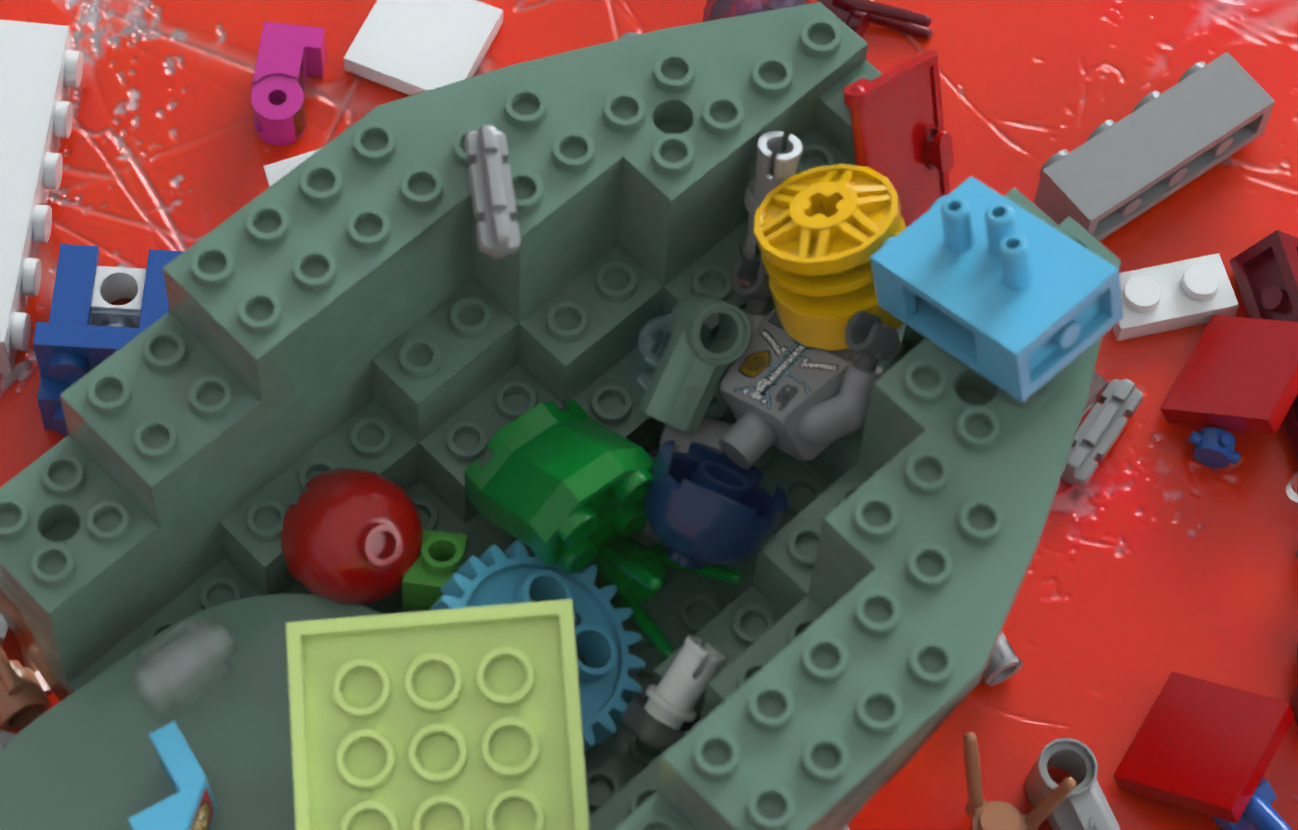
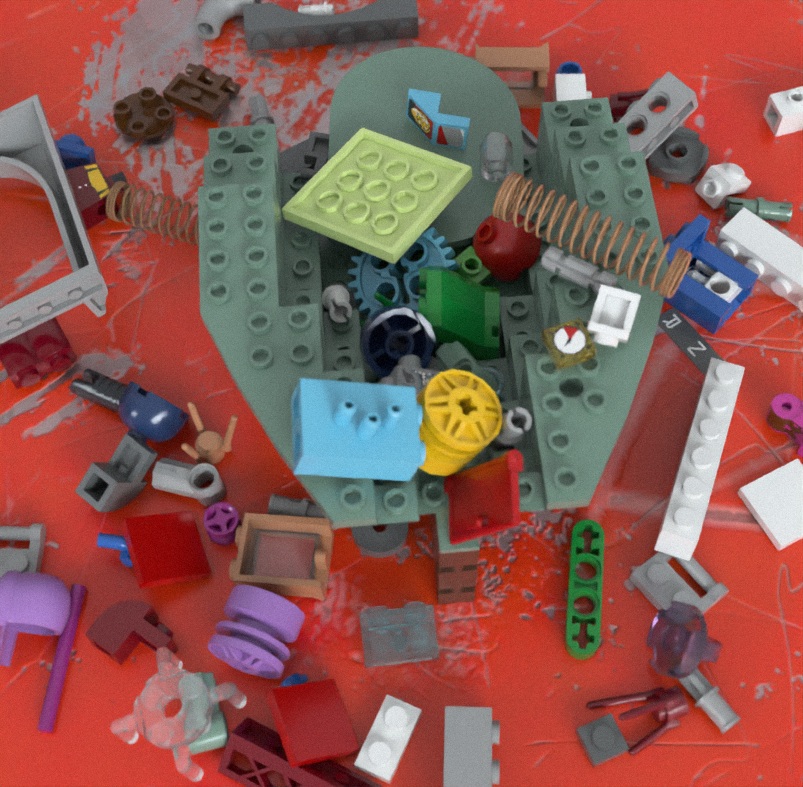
camera: 135 degrees right, 0 degrees up
light grey axle [1062,378,1143,486] -> none
none -> magenta wheel [203,502,242,546]
none -> medium lavender wheel [207,585,305,679]
none -> window [229,513,335,602]
none -> medium nougat piece [492,172,692,299]
none -> tile [542,318,597,370]
none -> dark grey plate [575,713,629,768]
none -> white bracket [587,284,641,348]

